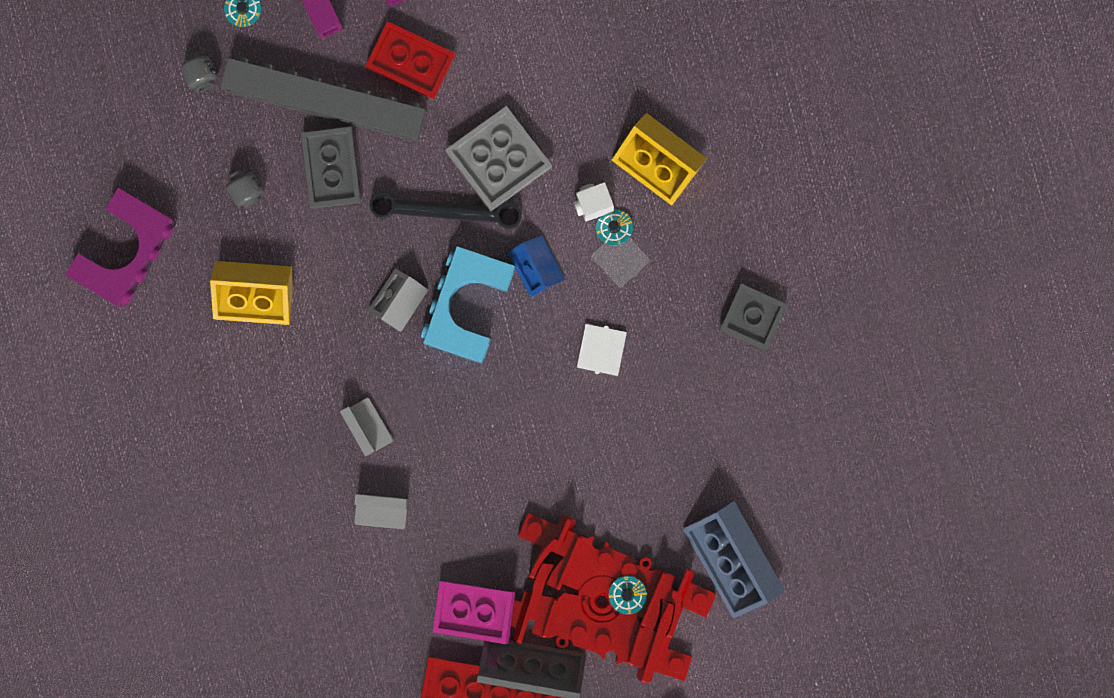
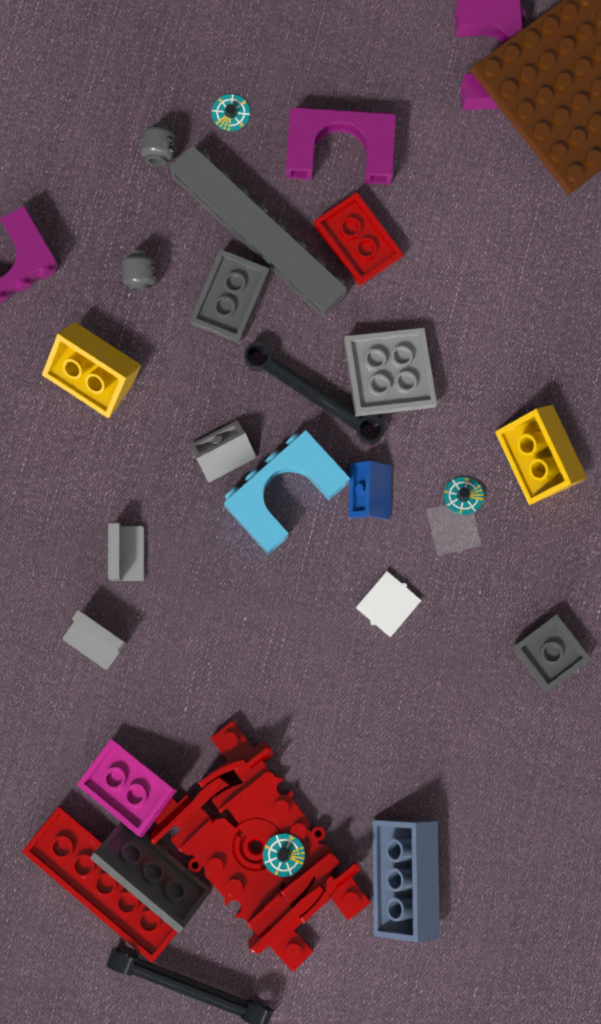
camera: 25 degrees right, 5 degrees down
white brick [573,182,614,222] -> none

